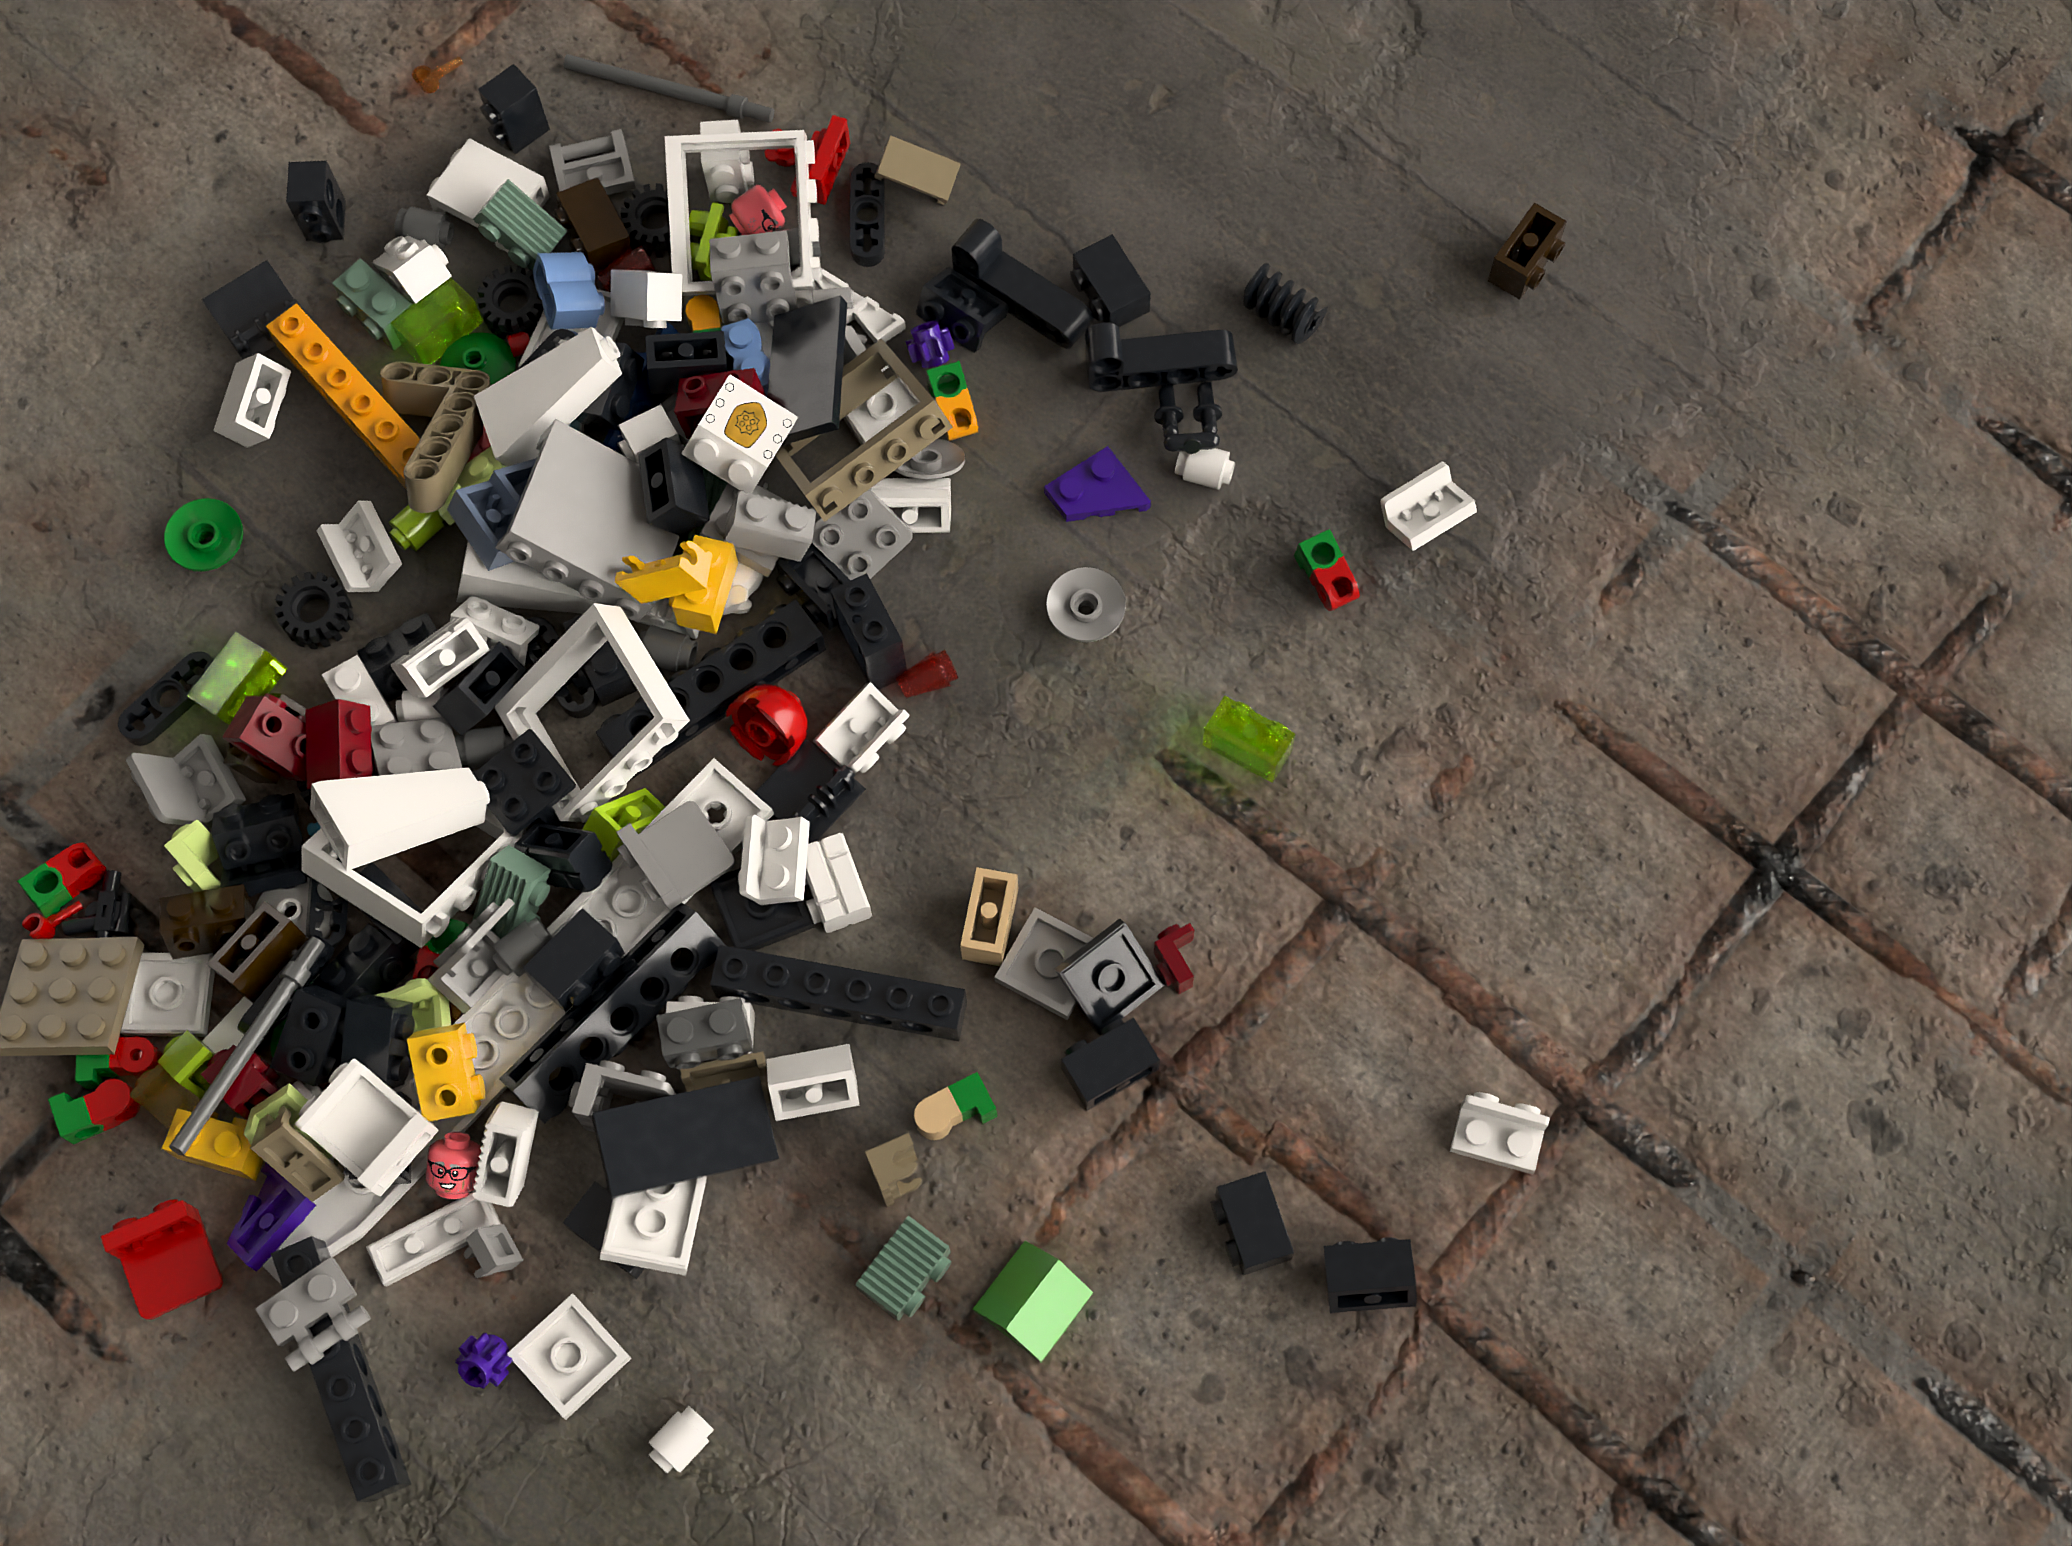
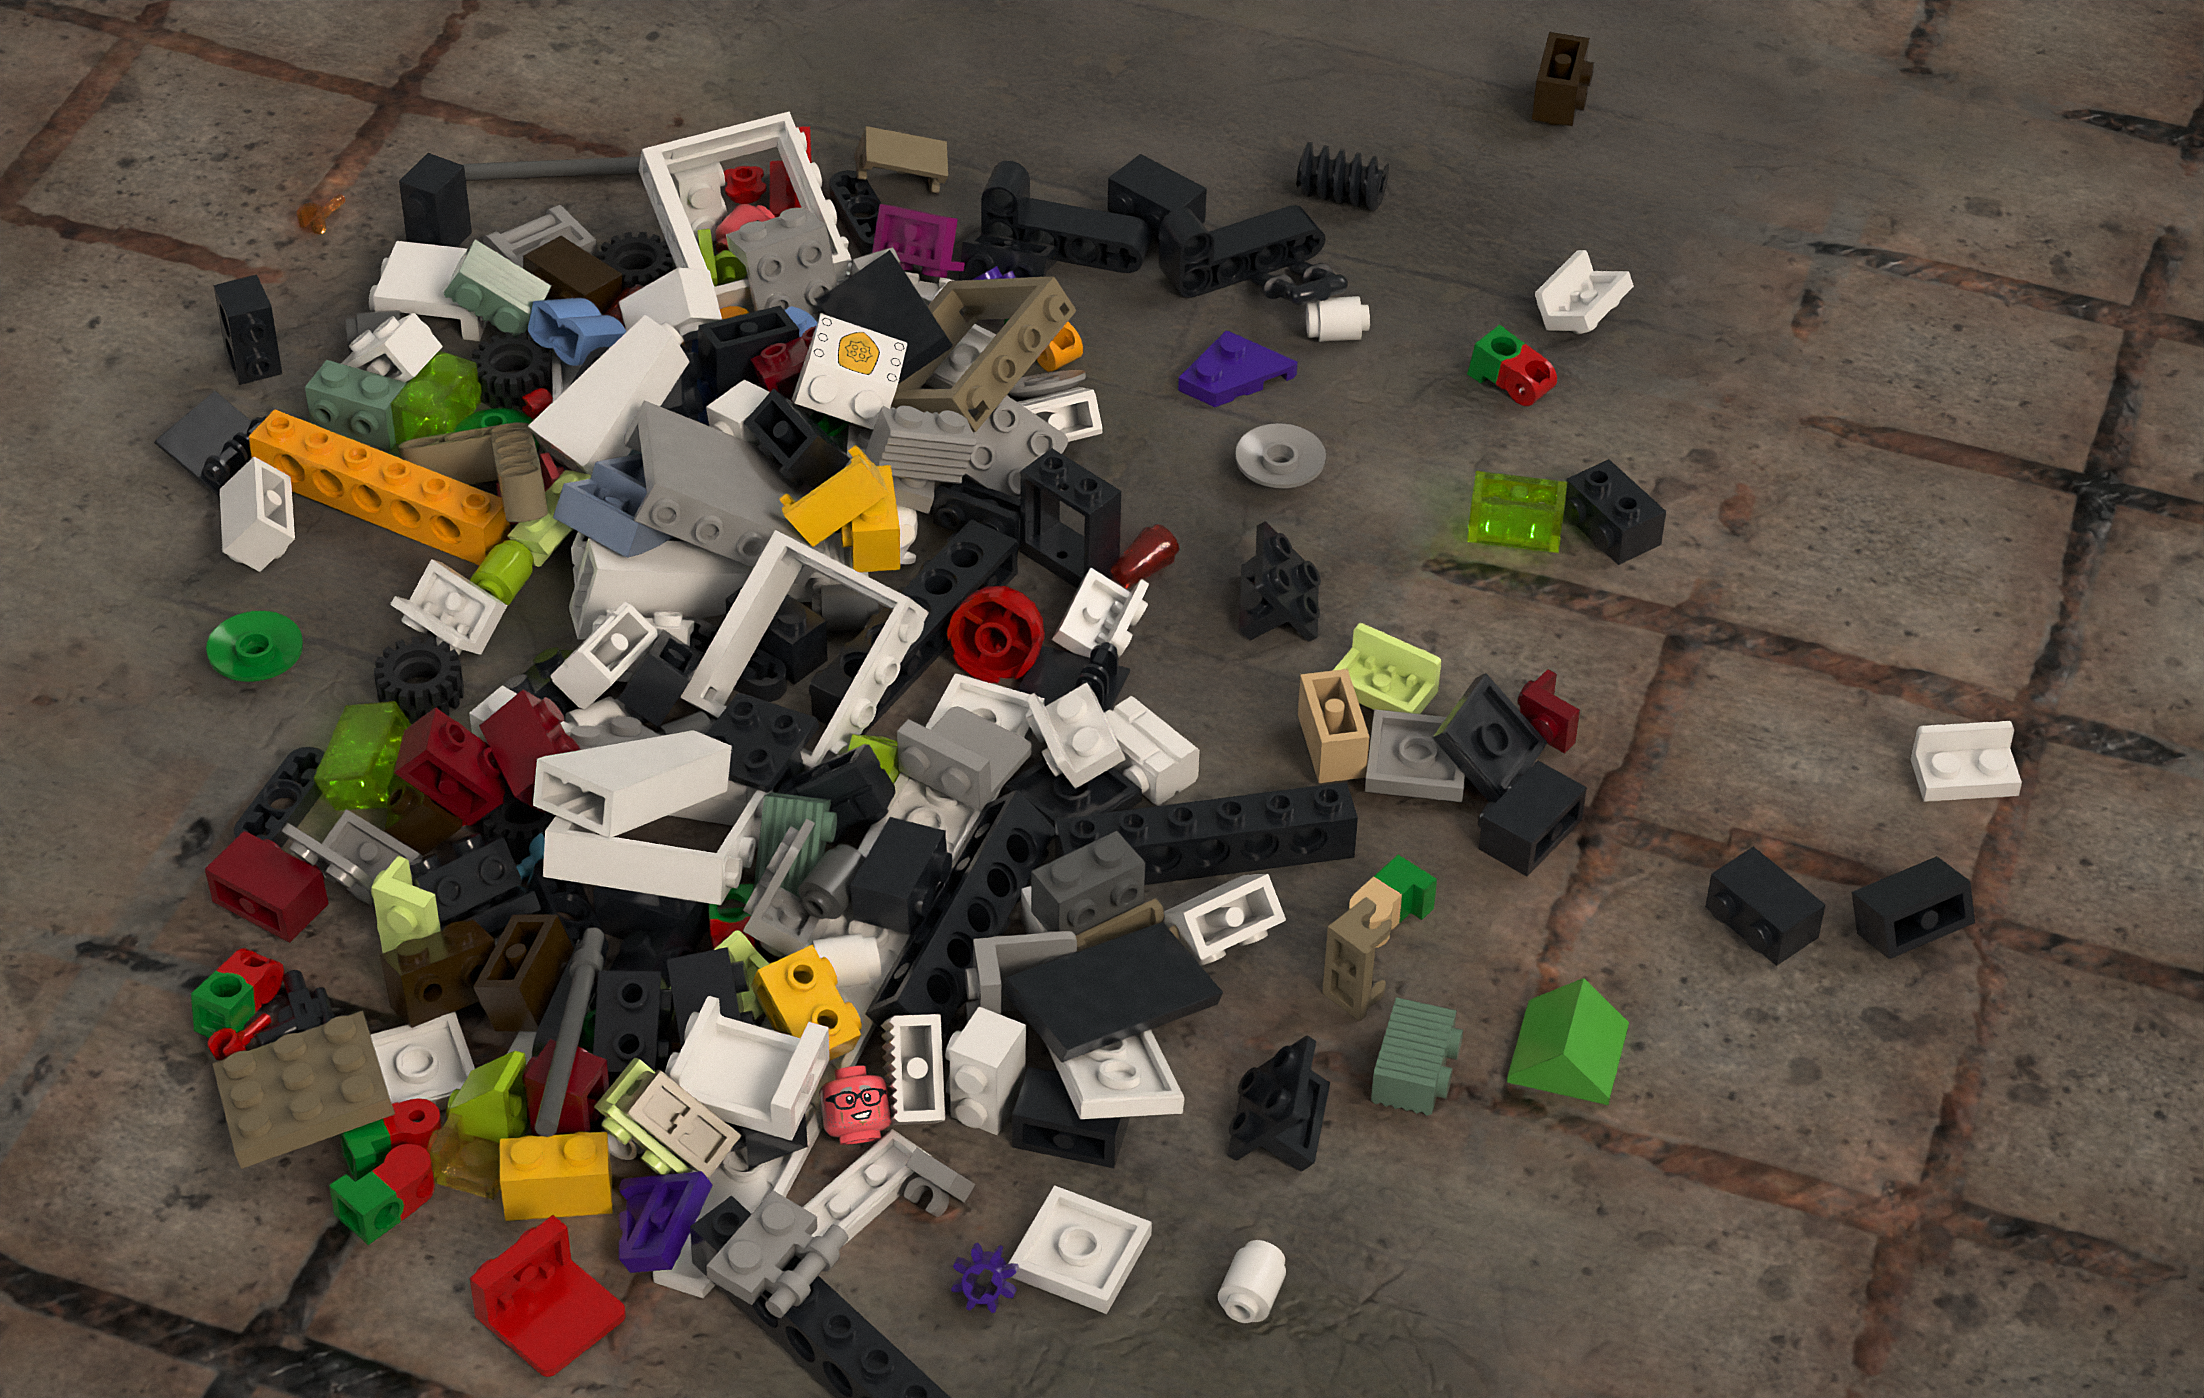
camera: 25 degrees left, 25 degrees down
none -> dark red brick [205,830,329,943]
none -> white brick [812,933,881,989]
none -> magenta bracket [872,204,965,278]
none -> white brick [945,1007,1026,1135]
none -> black bracket [1227,1035,1330,1172]
none -> black bracket [1239,521,1321,642]
none -> yellowish green bracket [1333,623,1441,714]
none -> black brick [1562,459,1666,565]

